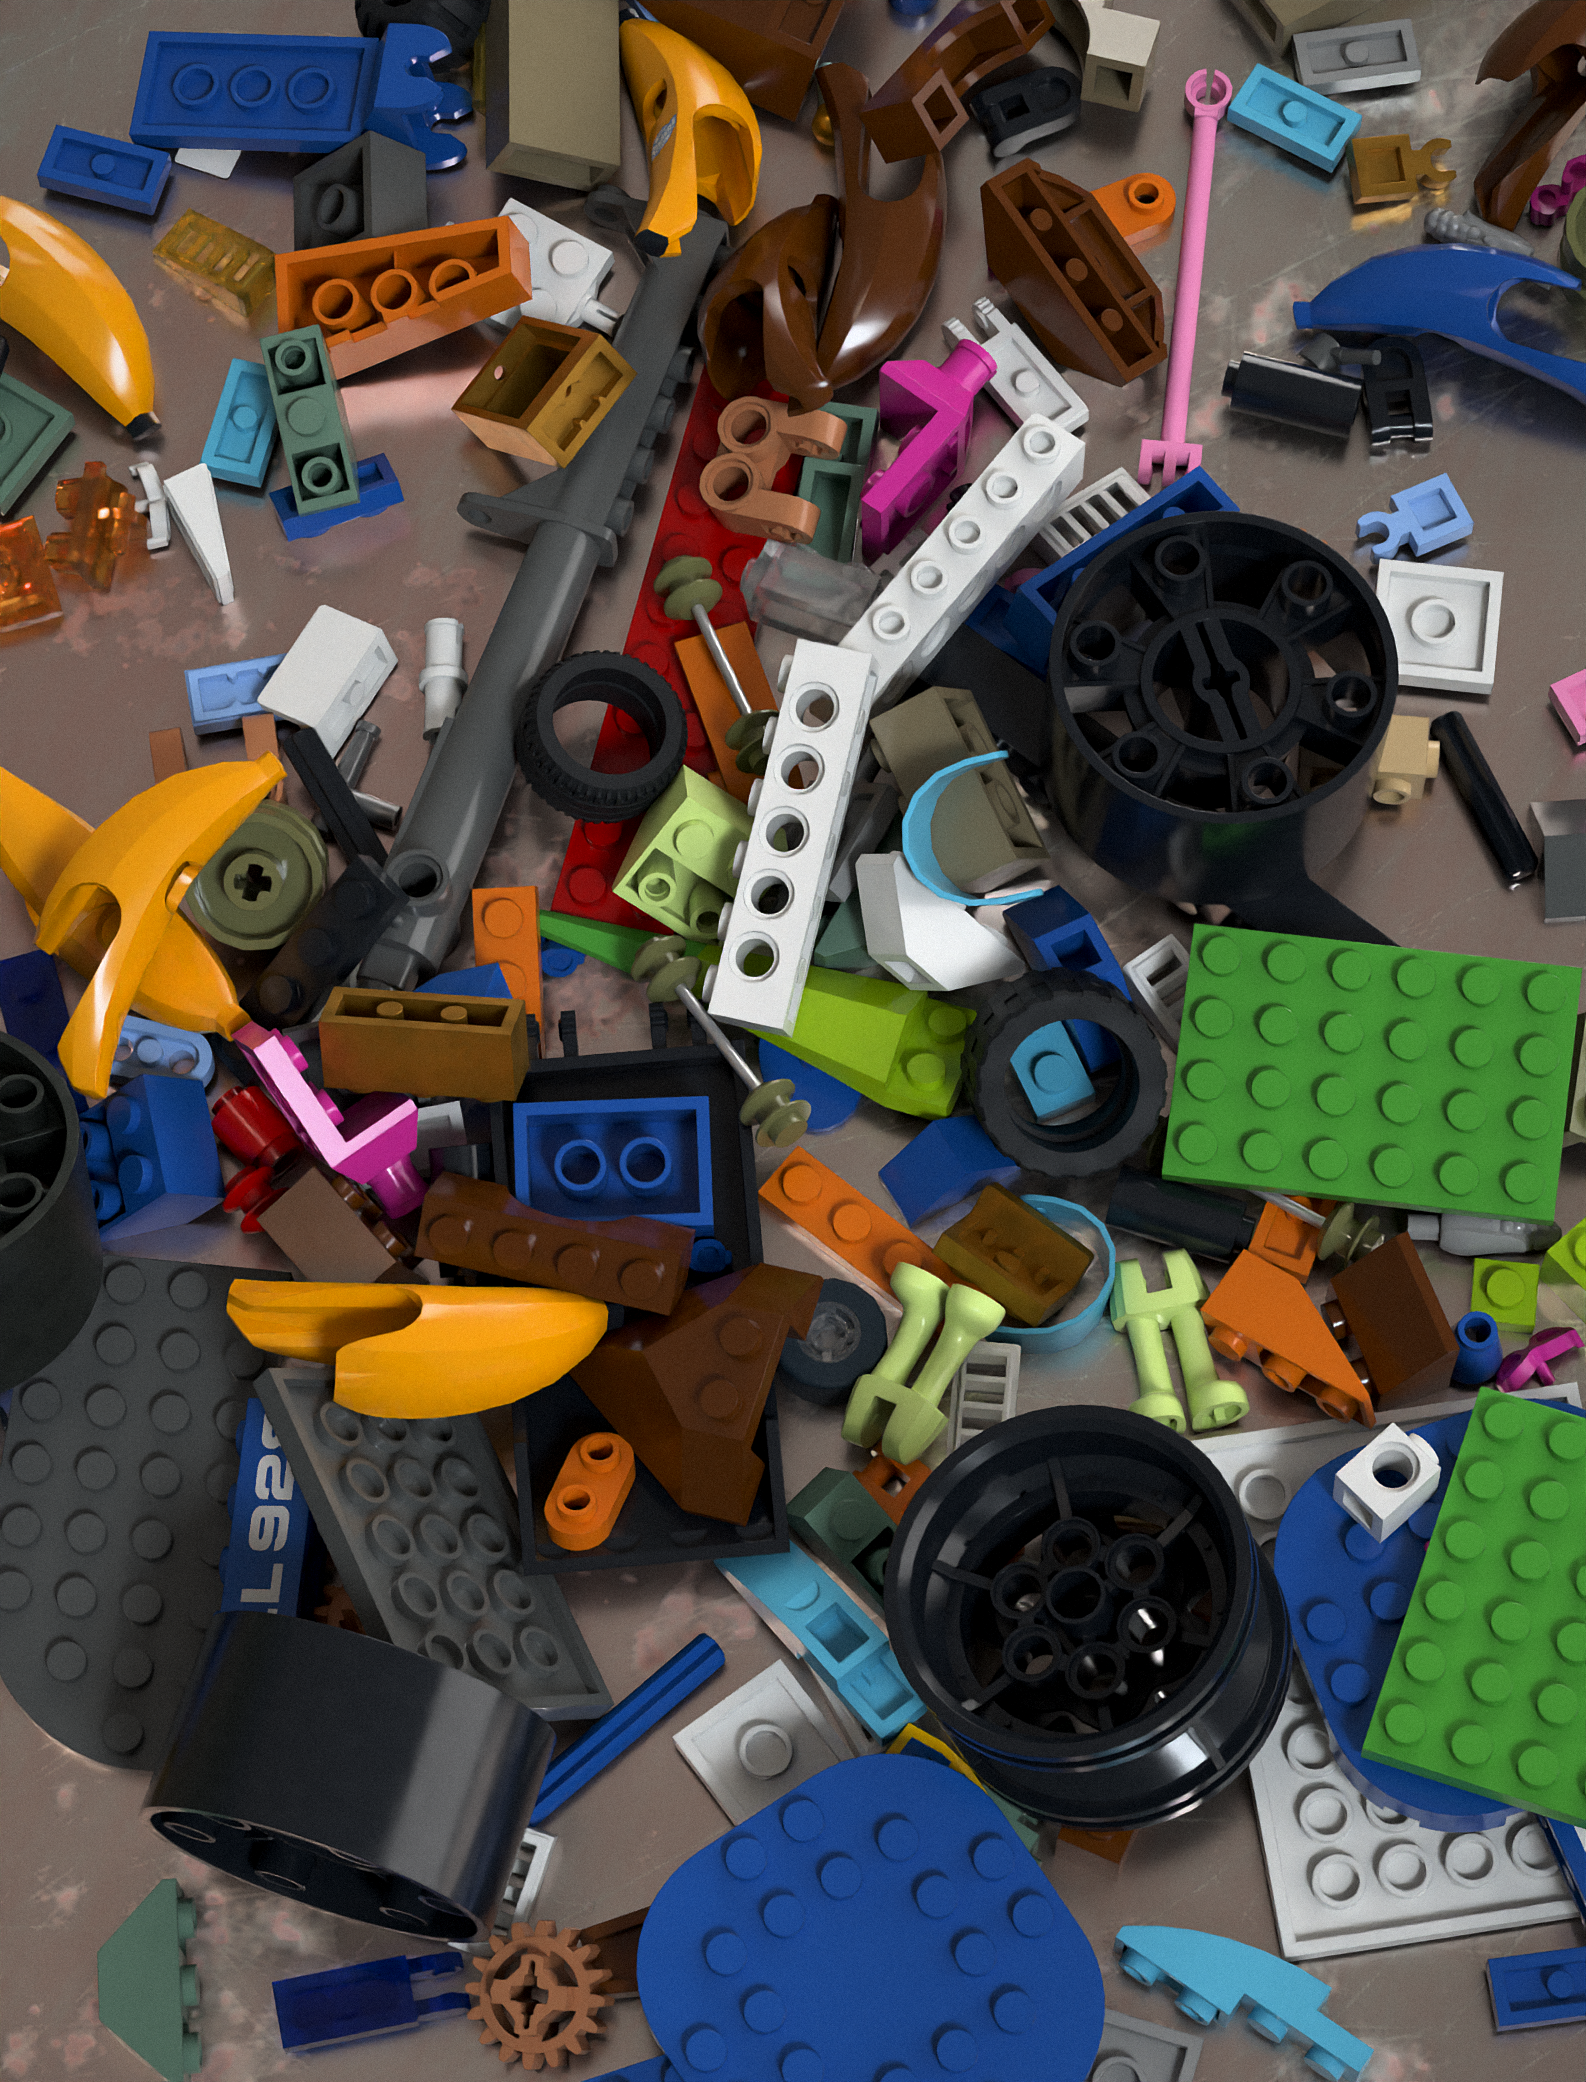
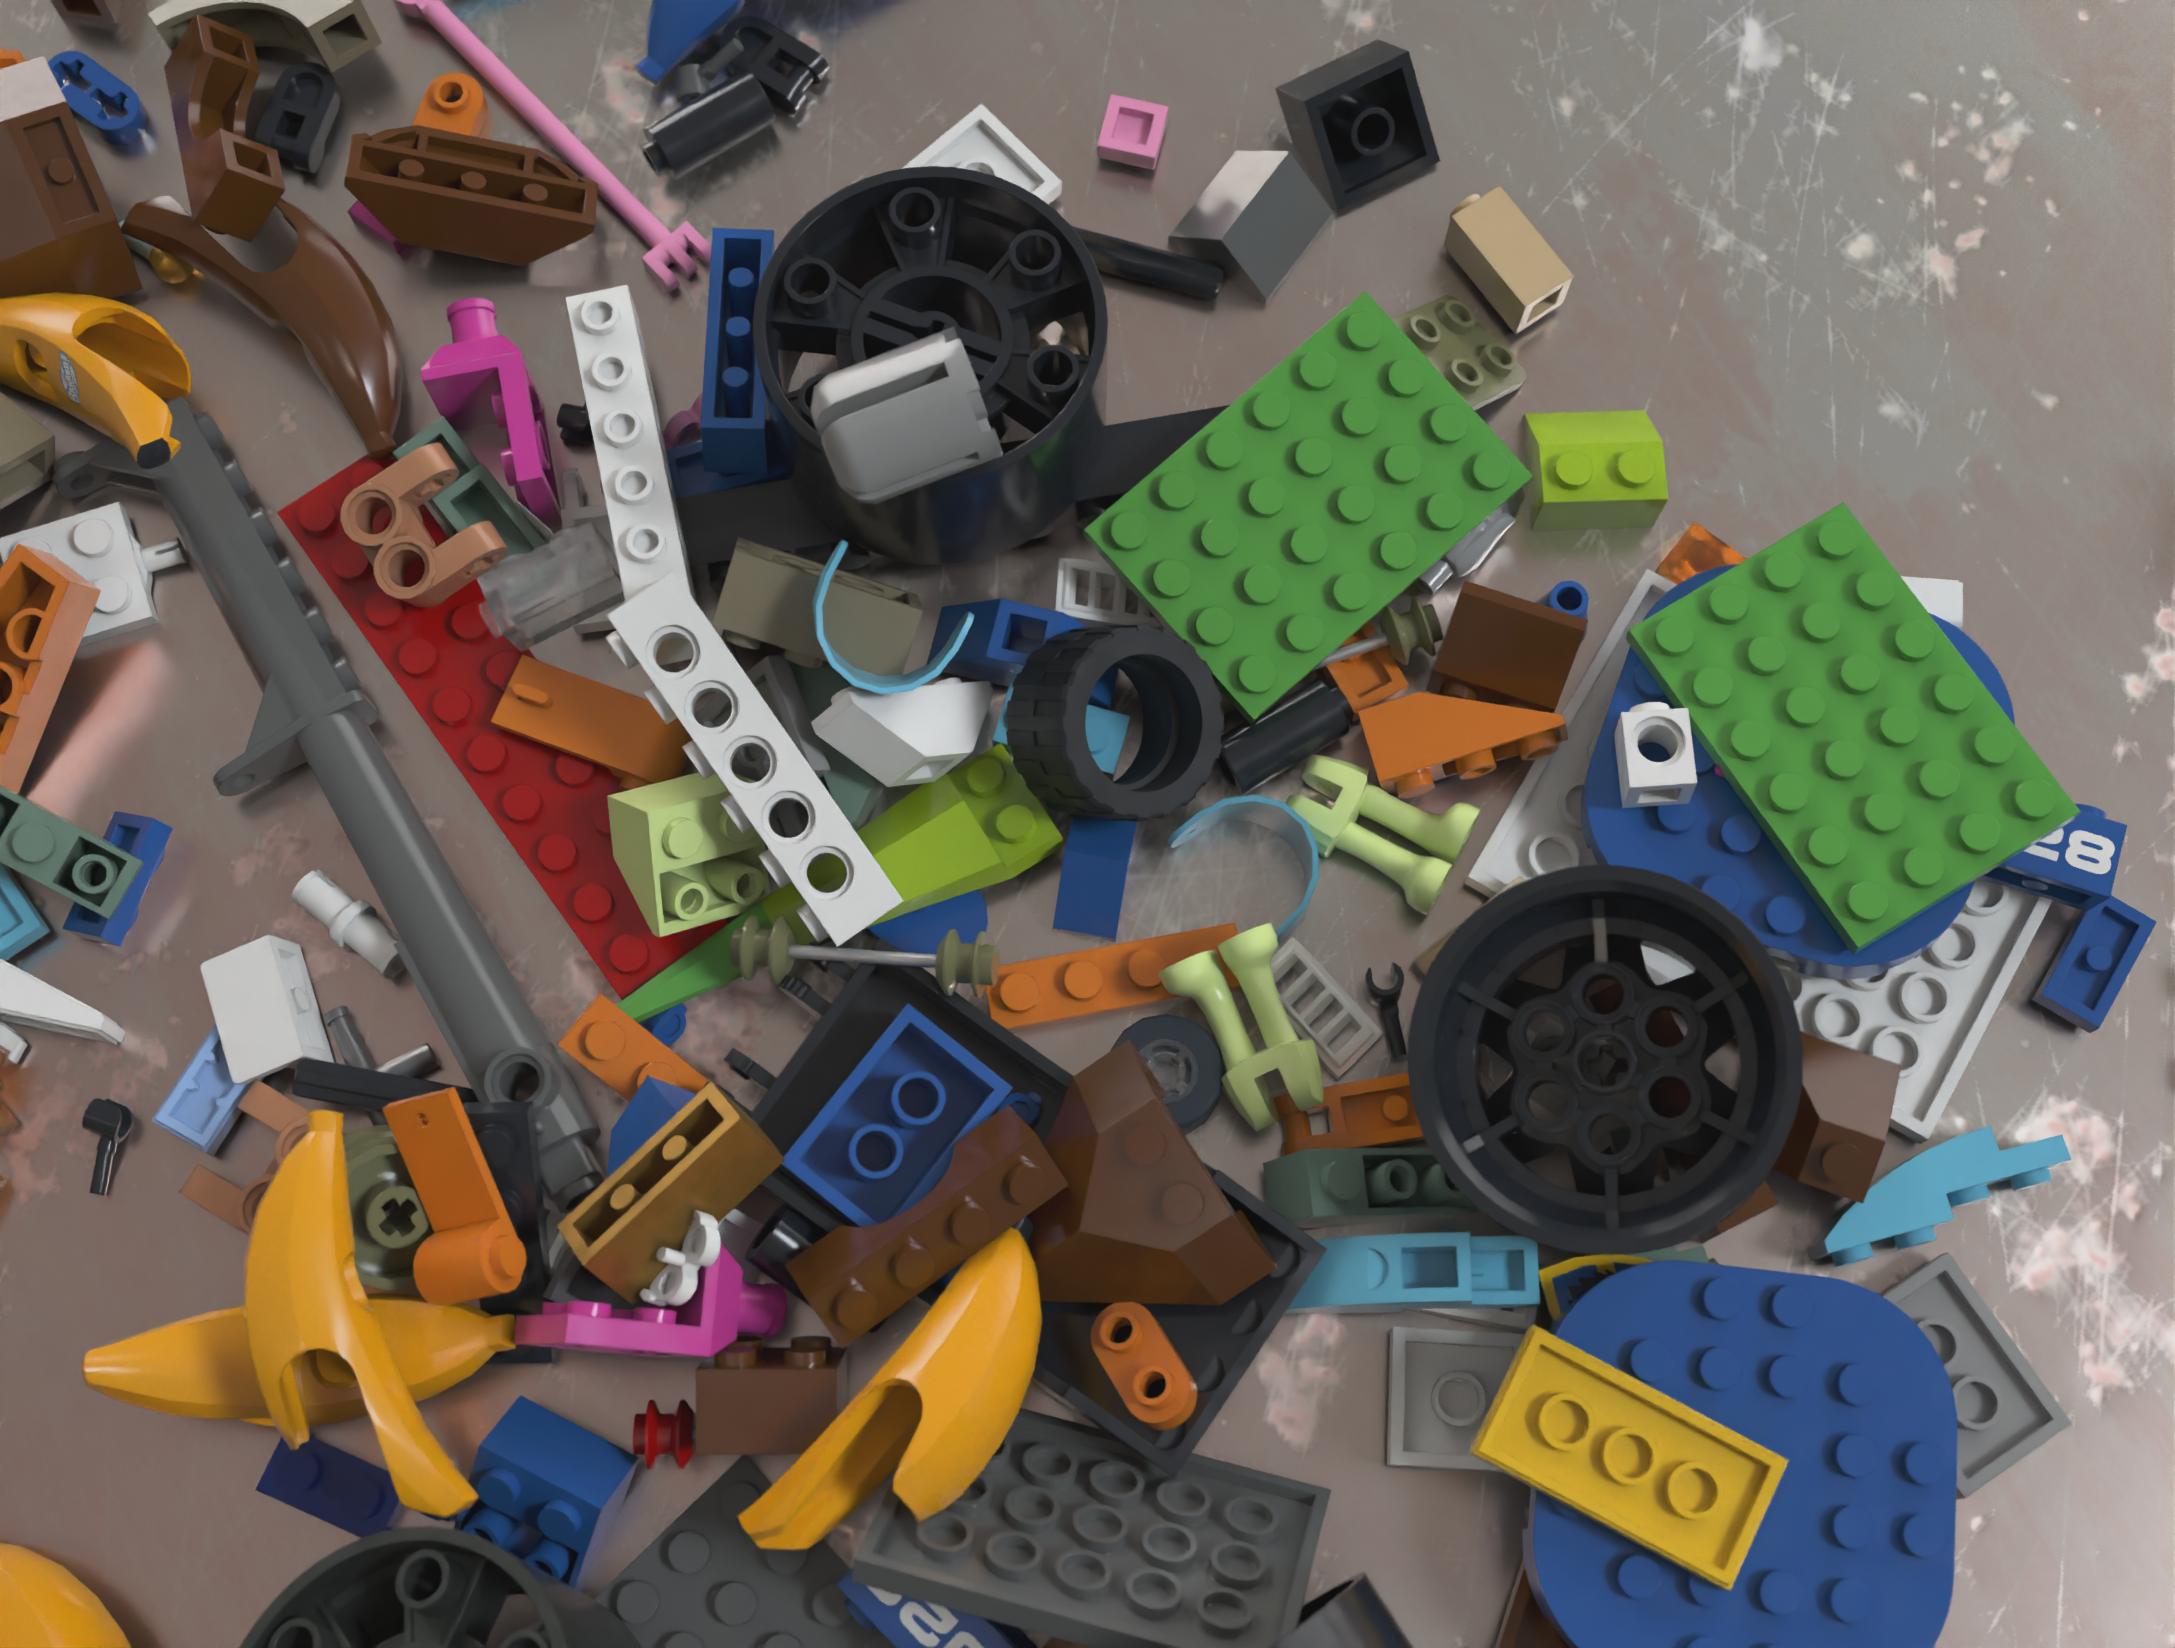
camera: 55 degrees left, 5 degrees up
light blue plate [109,1015,215,1088] -> none
red brick [211,1086,304,1179] -> none
pearl gold window [451,315,638,469] -> none
black tyre [516,650,688,824] -> none
blue axle [528,1633,725,1827] -> none
olive axle [653,555,780,776] -> none
reddish brown piece [697,194,838,417] -> none
pearl gold bracket [932,1181,1094,1328] -> none
white hinge [940,297,1089,433] -> none
white slope [1029,467,1151,566] -> none
light blue plate [1355,473,1474,565] -> none
lime plate [1469,1258,1540,1334] -> none
dark pink piece [1495,1327,1585,1393] -> none
none -> black hand [82,1098,134,1195]
none -> orange door [382,1087,526,1307]
none -> white piece [640,1210,721,1306]
none -> light grey cylinder [810,327,1003,504]
none -> yellow tile [1468,1325,1789,1591]
none -> reddish brown slope [1772,1031,1901,1203]

